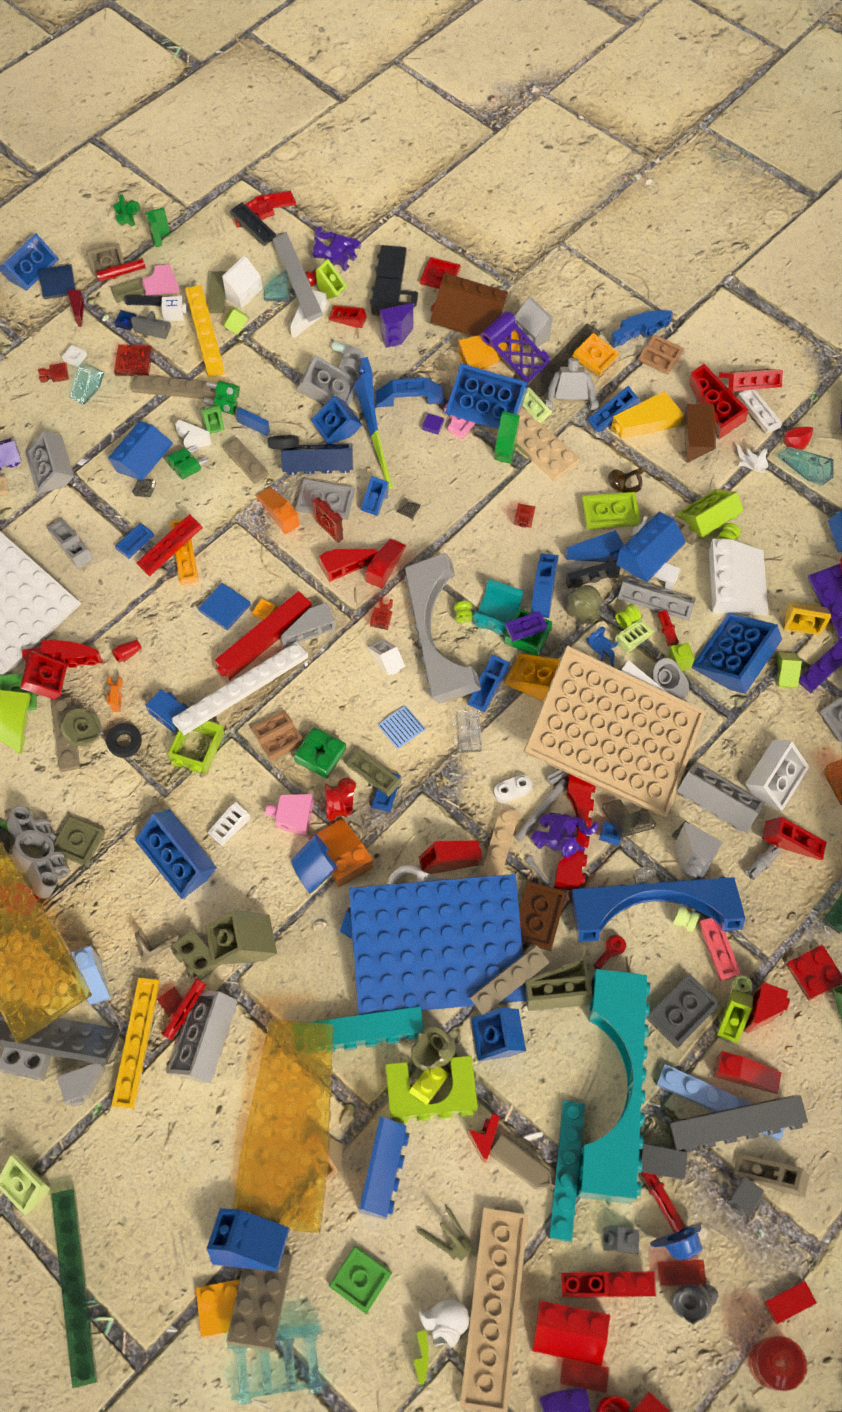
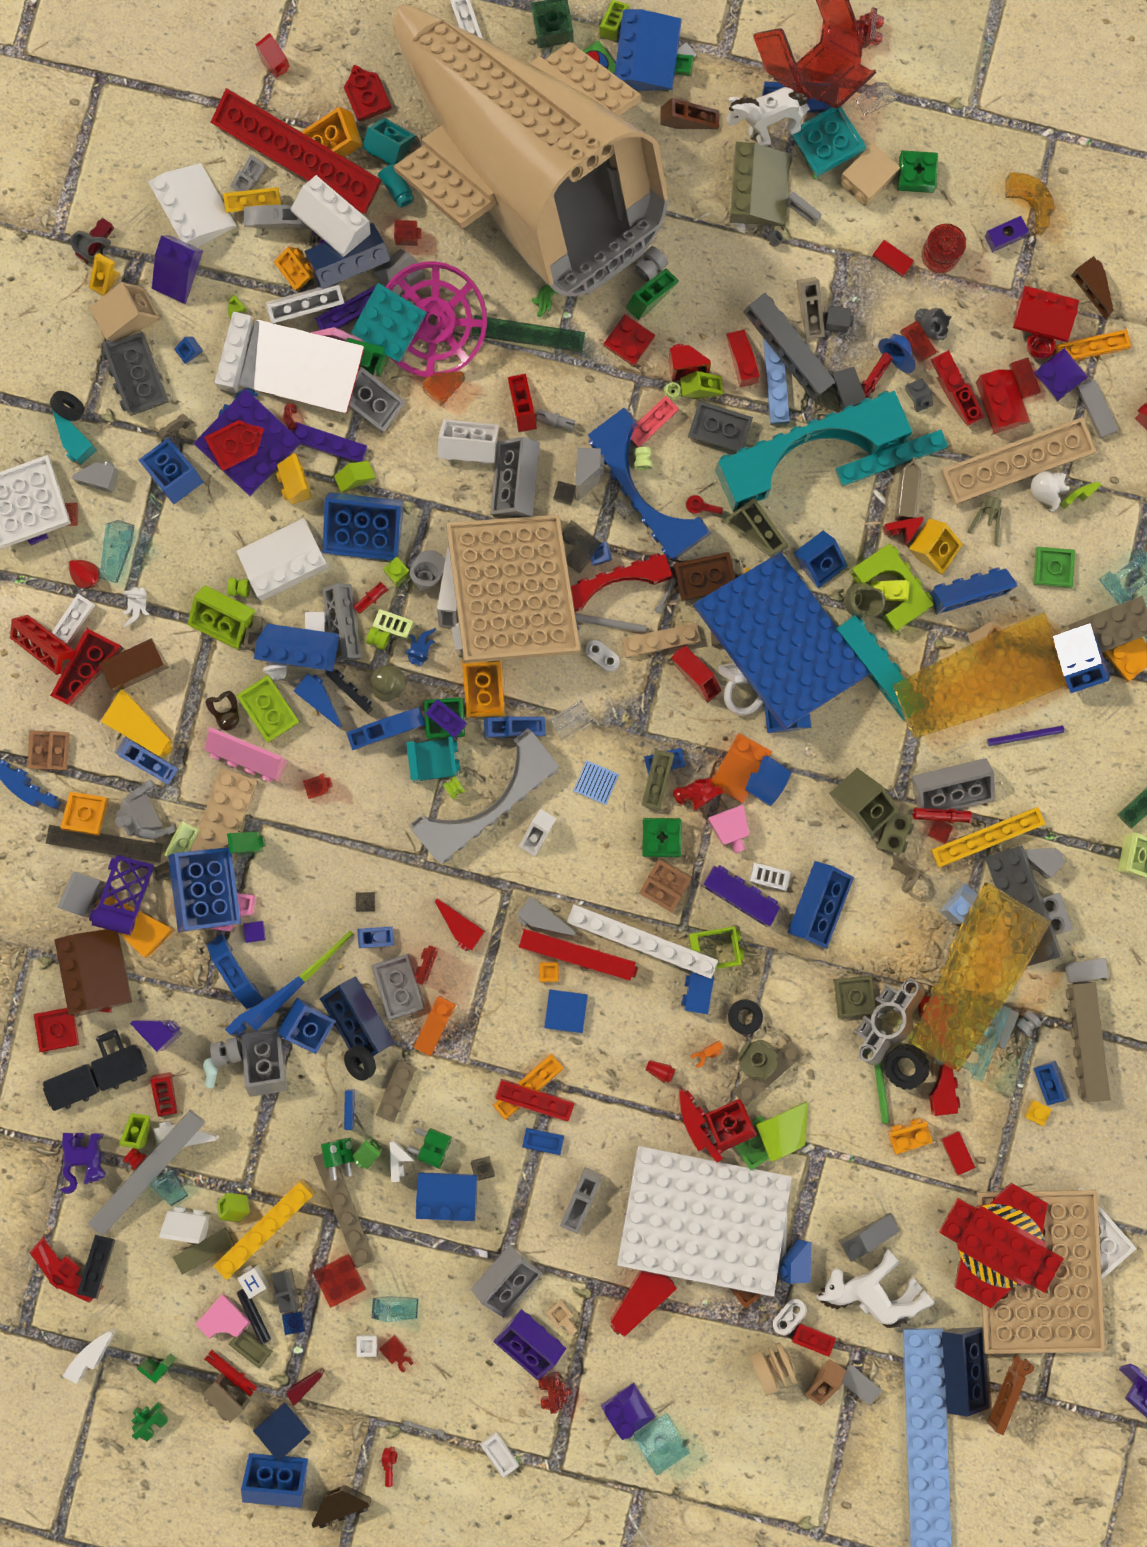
camera: 115 degrees left, 20 degrees up
red slope [366,539,407,589] -> none
clear red plate [370,597,393,630] -> none
dark tan plate [469,945,549,1015] -> none
dark purple animal [531,812,599,858] -> none
none -> white slope [62,1328,117,1384]
none -> bright pink slope [205,727,287,783]
none -> dark purple slope [701,865,780,927]
none -> yellow slope [909,518,963,575]
none -> dark purple bar [987,725,1064,746]

